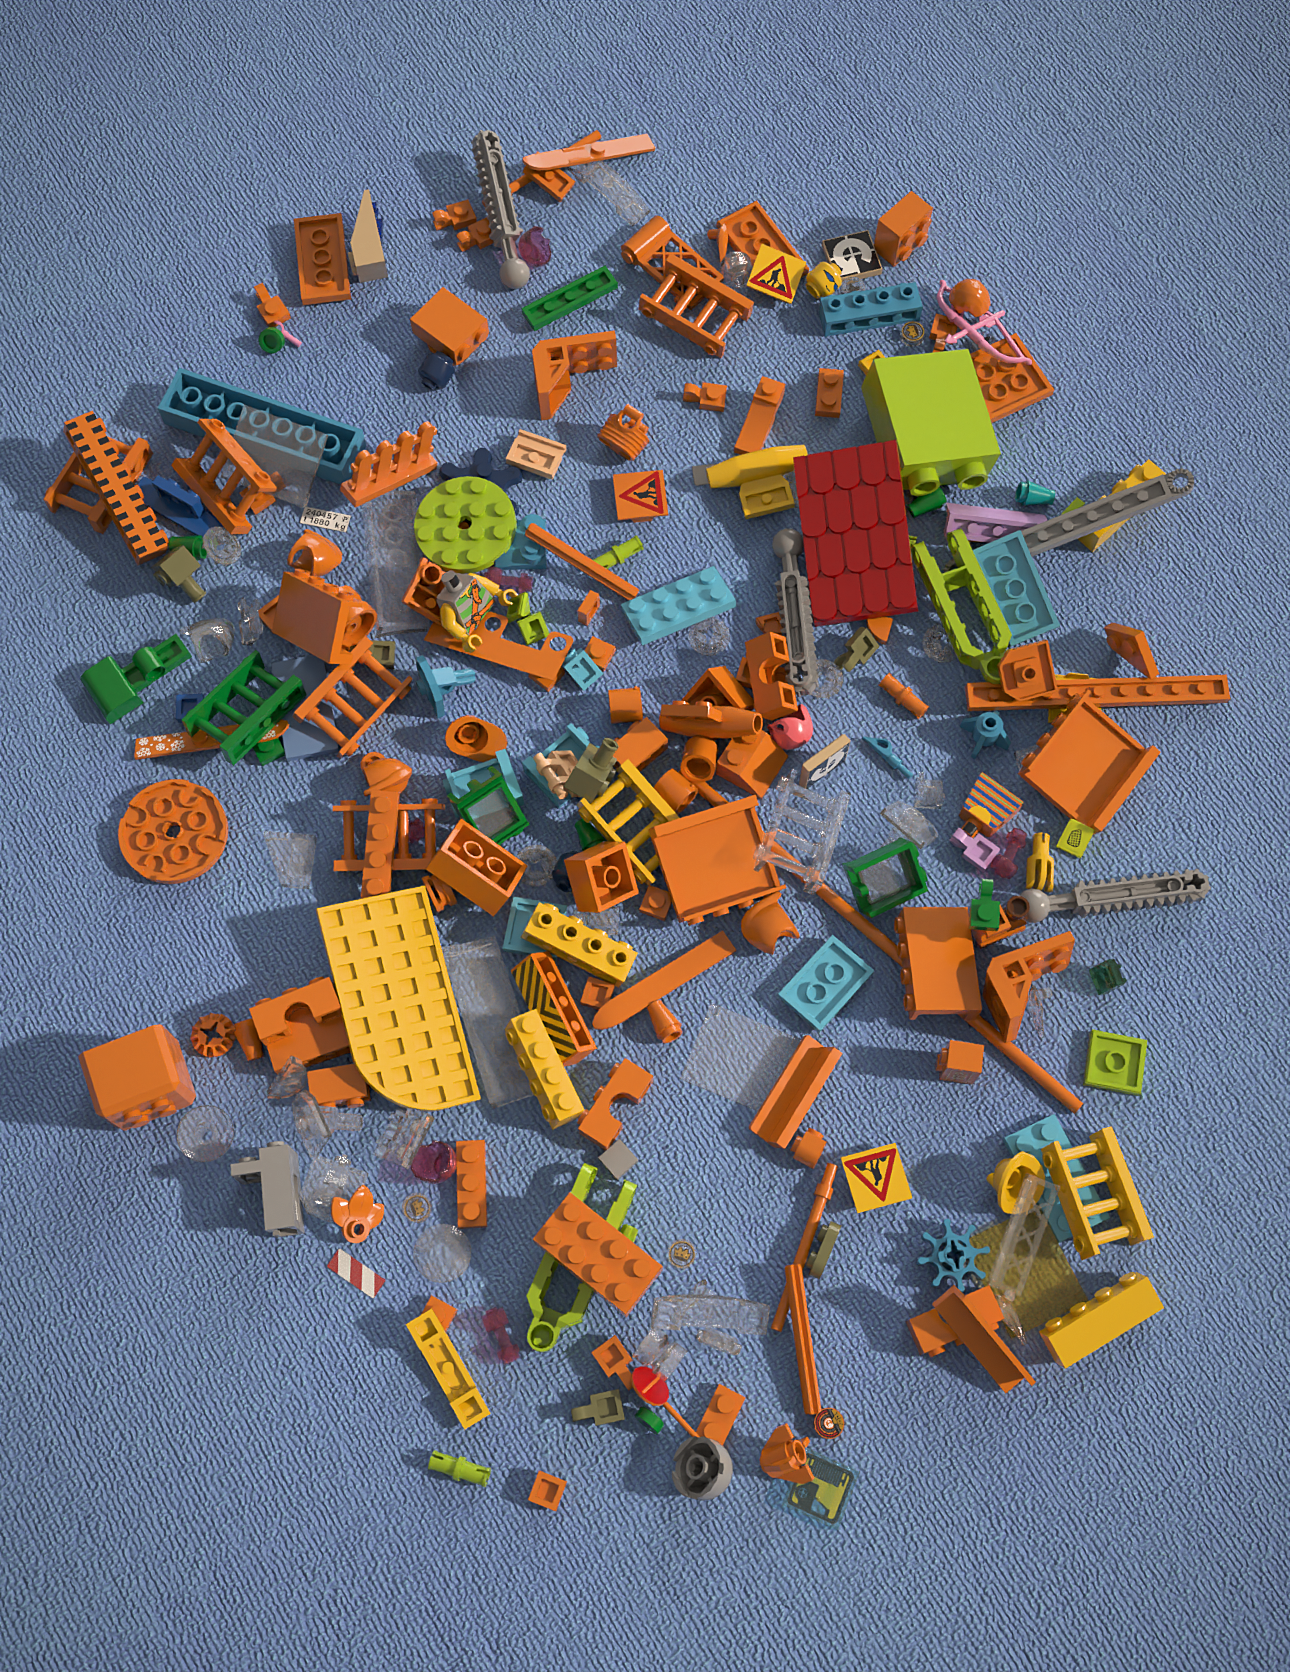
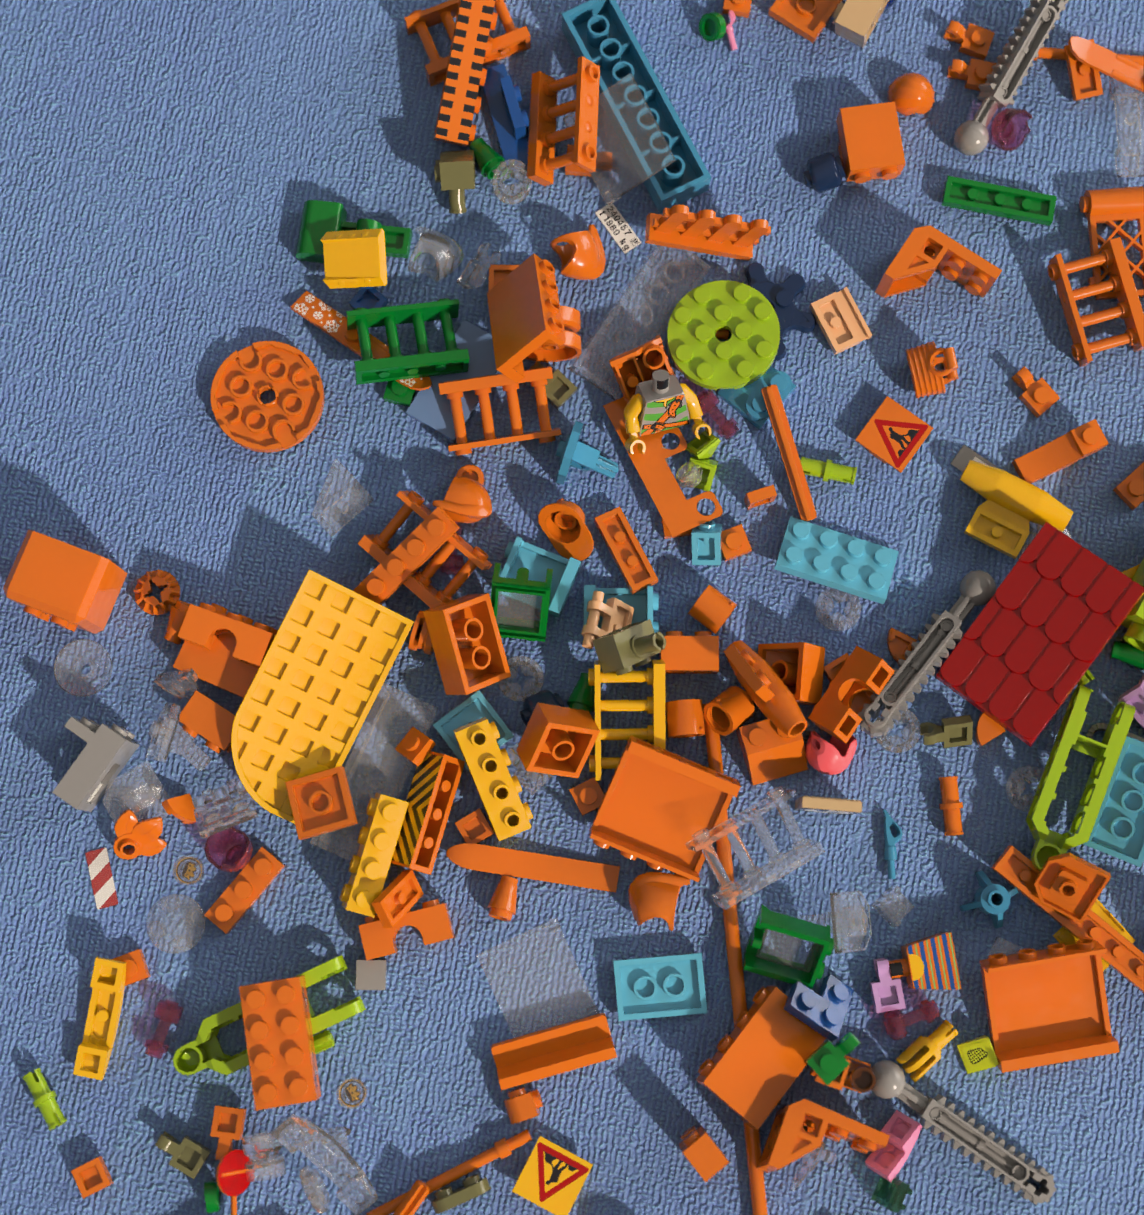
camera: 40 degrees right, 10 degrees up
none -> orange tile [162,793,200,824]
none -> orange plate [285,766,358,840]
none -> yellow slope [320,228,387,289]
none -> orange plate [371,869,424,928]
none -> orange plate [395,727,436,766]
none -> orange plate [594,506,658,595]
none -> clear plate [676,462,703,488]
none -> plate [784,974,854,1042]
none -> bright pink slope [865,1110,922,1182]
none -> orange hair [888,73,935,116]

